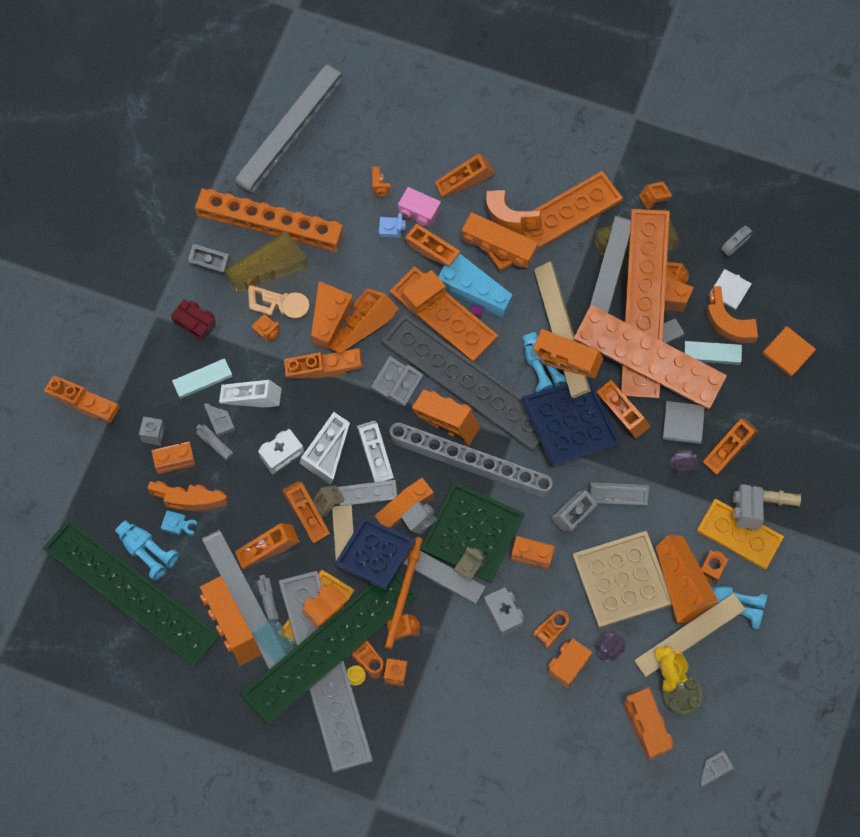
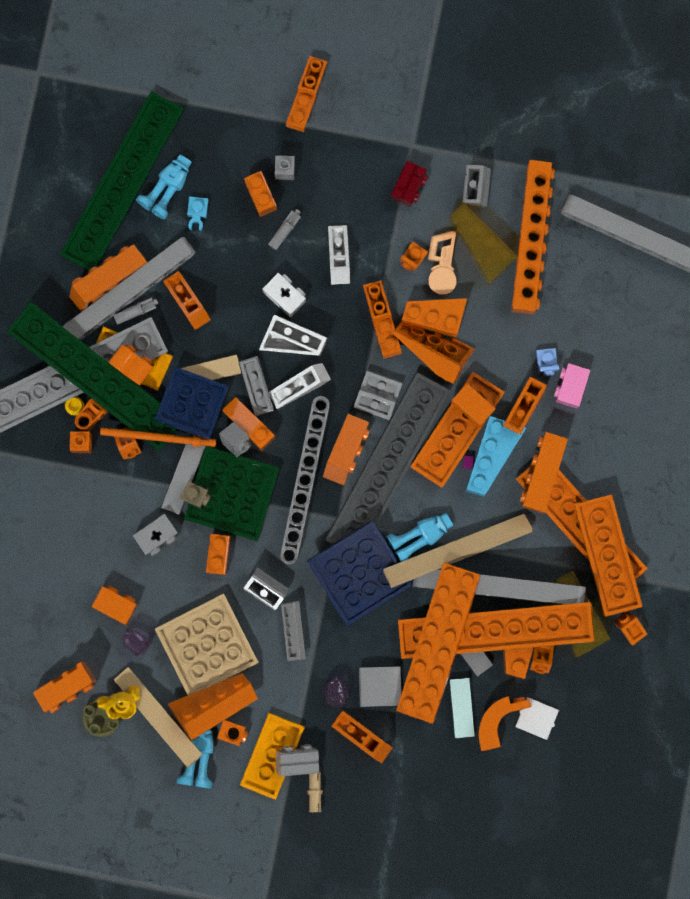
camera: 80 degrees right, 15 degrees up
orange slope [147,481,228,511] -> none
light aqua tile [172,358,233,399] -> none
light grey tile [204,403,235,437] -> none
clear light blue bracket [252,618,297,664] -> none
orange slope [281,481,330,543] -> none
dark tan bracket [313,485,345,517] -> none
orange bracket [372,167,391,197] -> none
orange slope [435,153,496,198] -> none
orange arch [486,190,542,235] -> none
orange wedge [533,329,603,379] -> none
orange piece [533,611,569,649] -> none
orange slope [597,380,651,439] -> none
light grey tile [700,750,734,788] -> none
light grey piece [721,226,753,256] -> none
orange tile [762,326,816,378] -> none
none -> orange plate [574,494,643,617]

